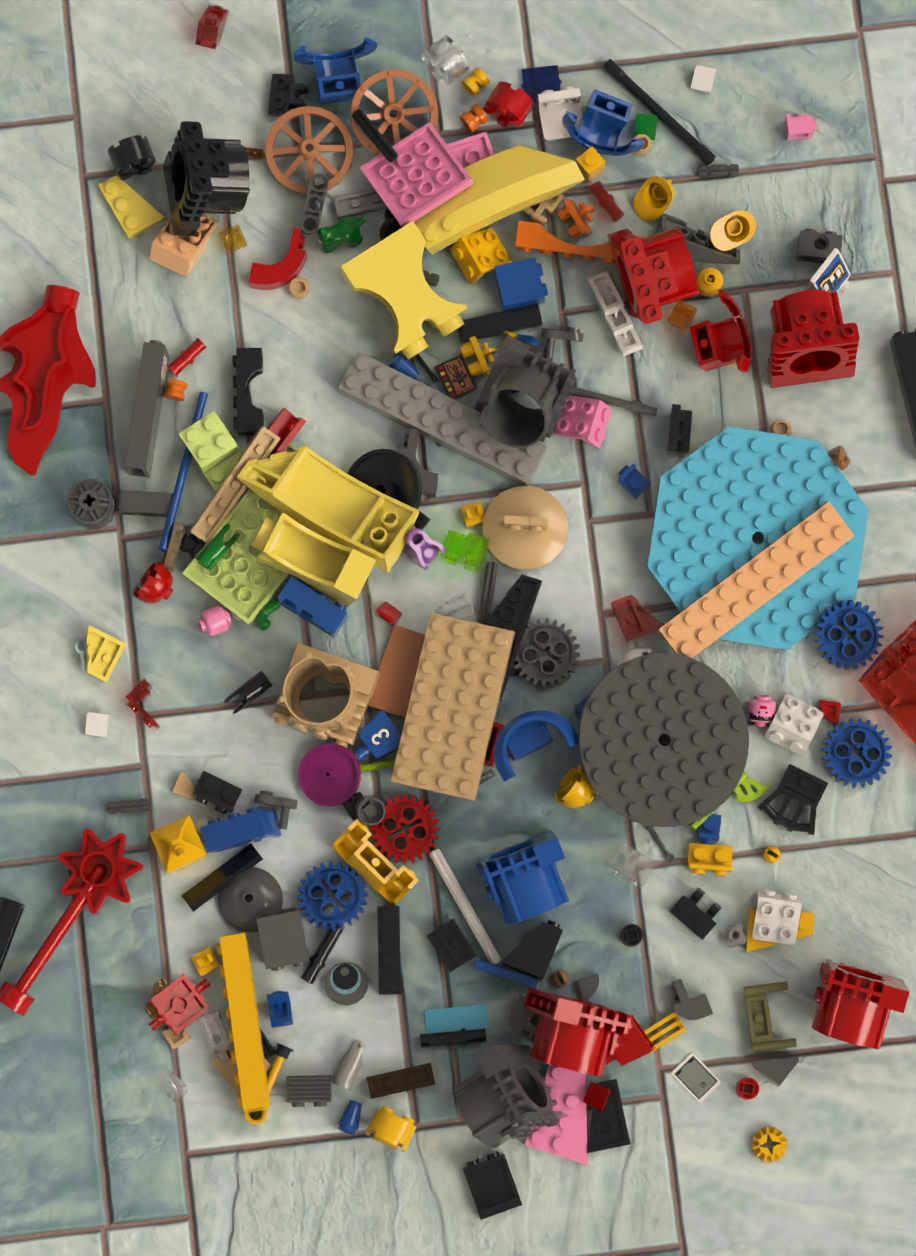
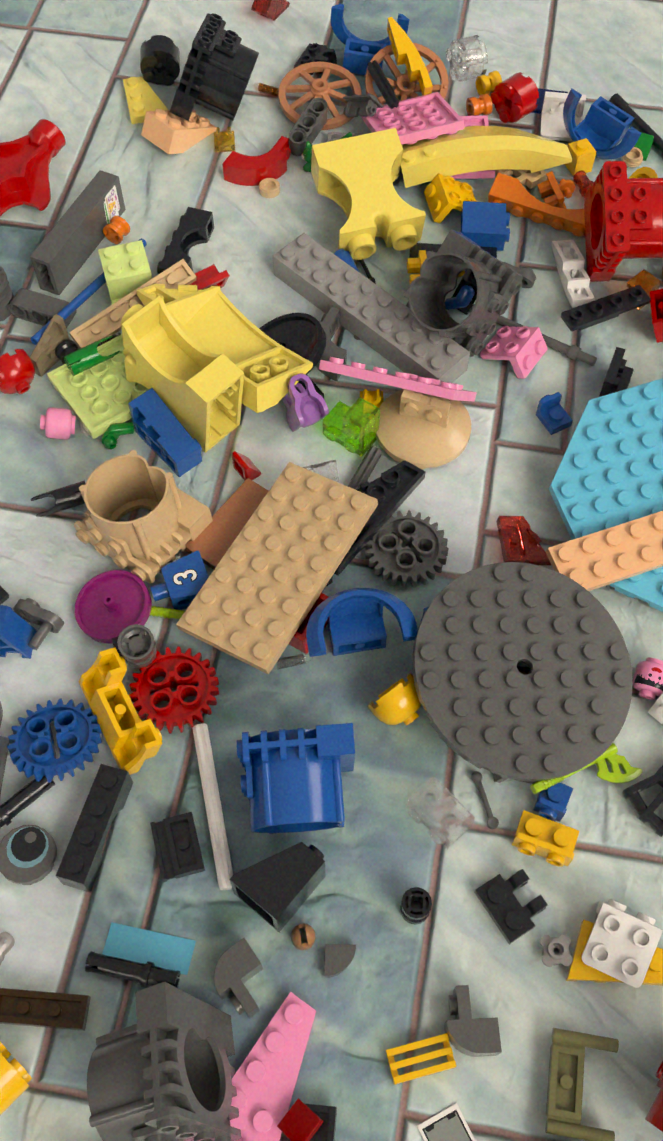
camera: 15 degrees right, 20 degrees down
red pin [167,338,207,377] -> none
piece [434,355,477,399] -> none
blue tile [474,960,539,988] -> none
red hose [524,987,632,1077] -> none
red torso [606,1014,656,1066] -> none
yellow hinge [763,846,781,864] -> none
none -> bright pink wing [319,357,477,402]
none -> dark grey hinge [343,93,384,118]
none -> yellow slope [387,17,433,96]
none -> black bracket [561,285,651,331]

